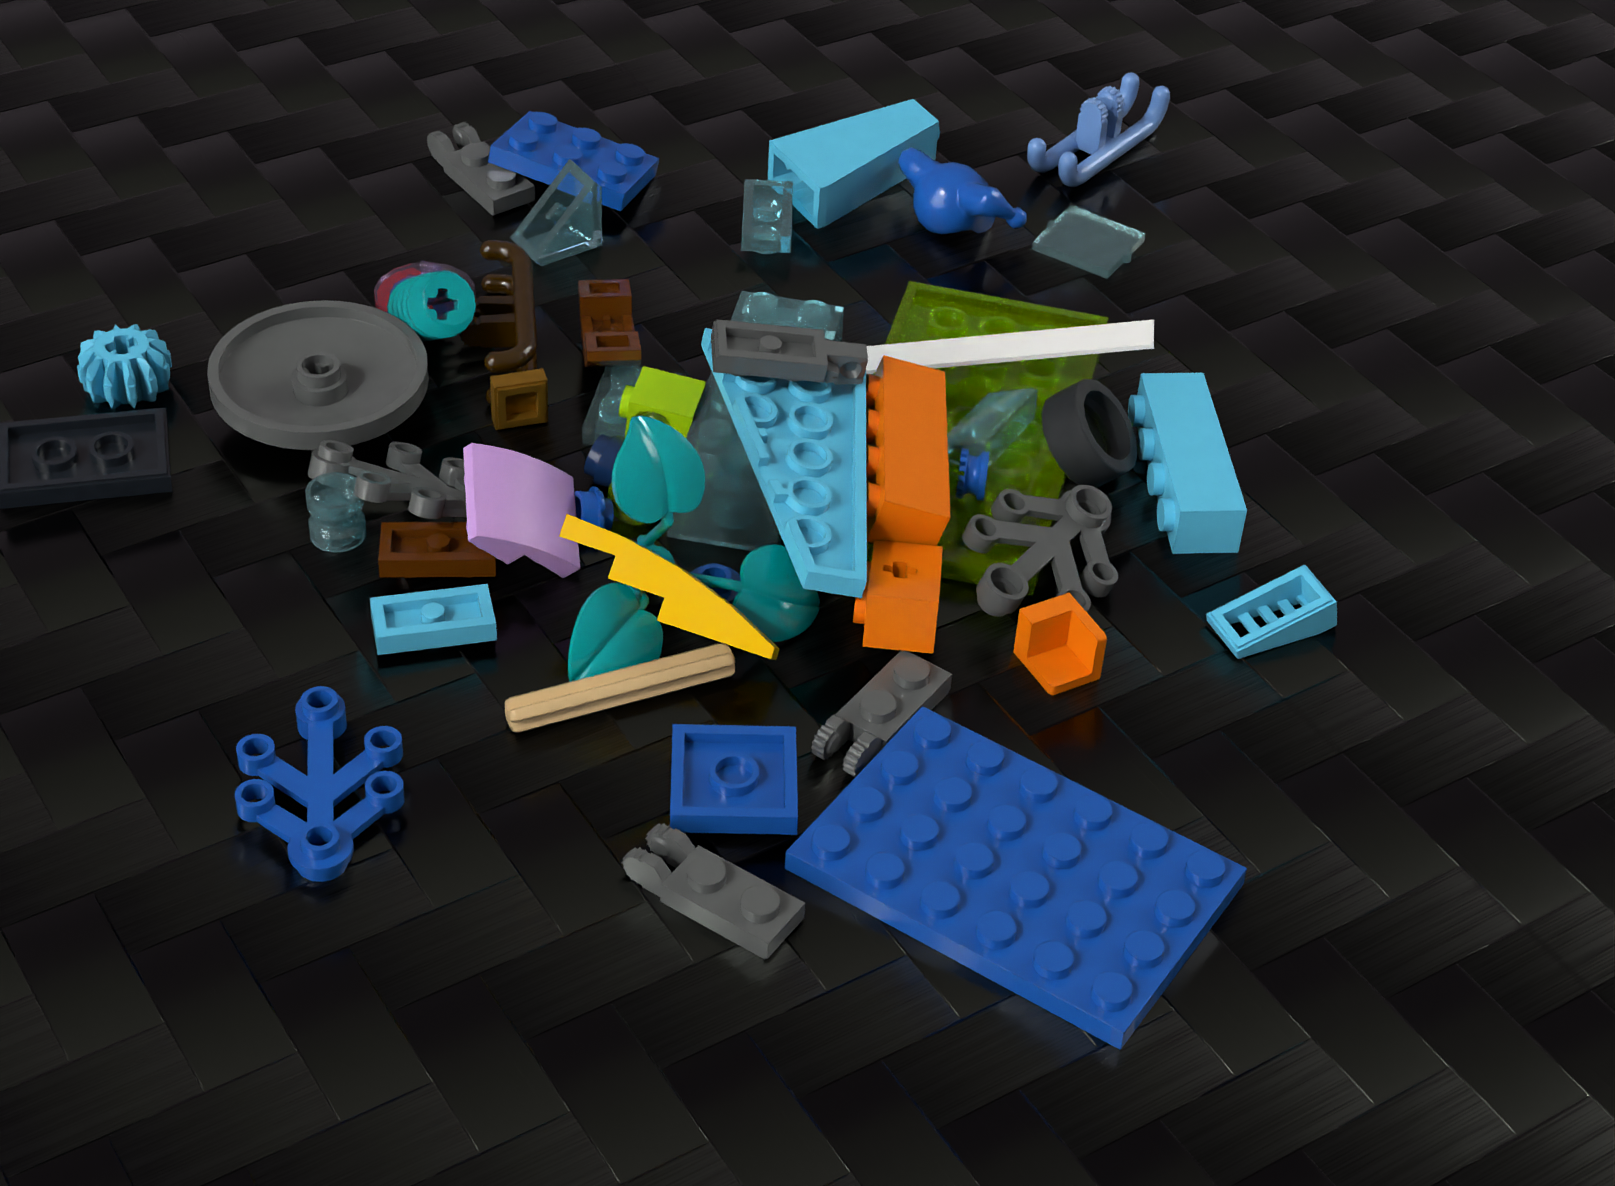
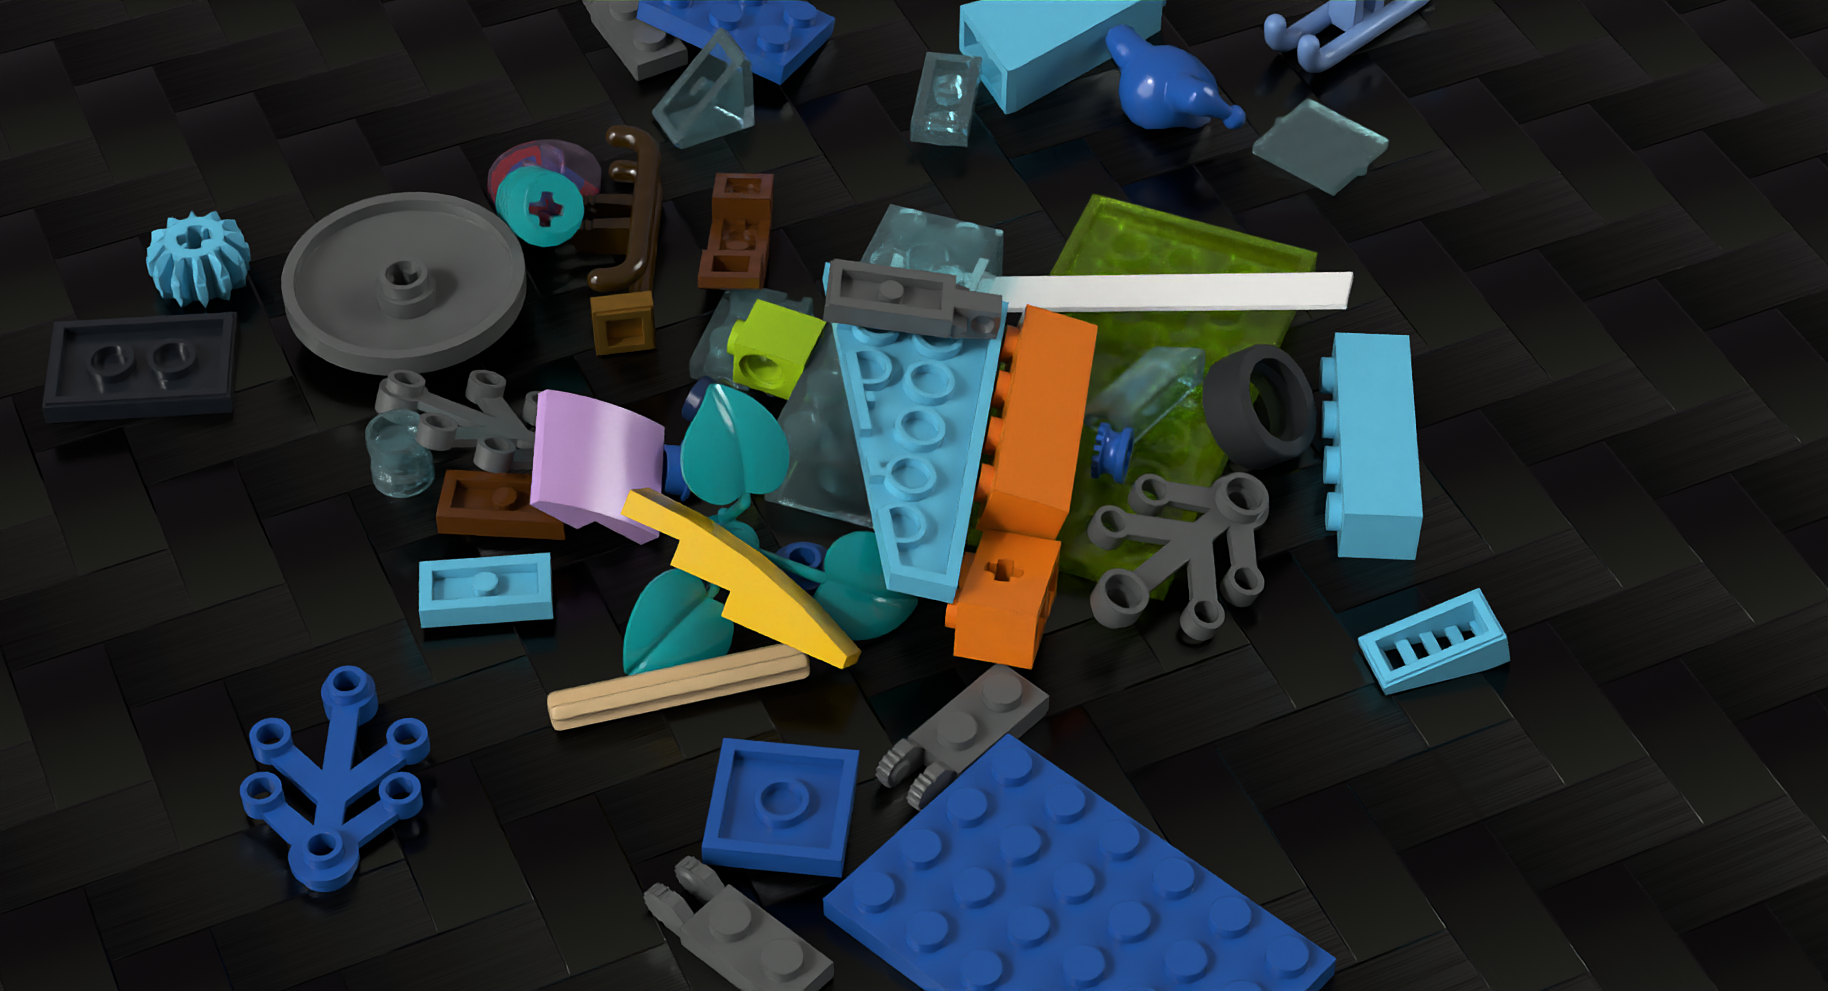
camera: 10 degrees right, 5 degrees up
orange panel [1013,592,1107,695] -> none

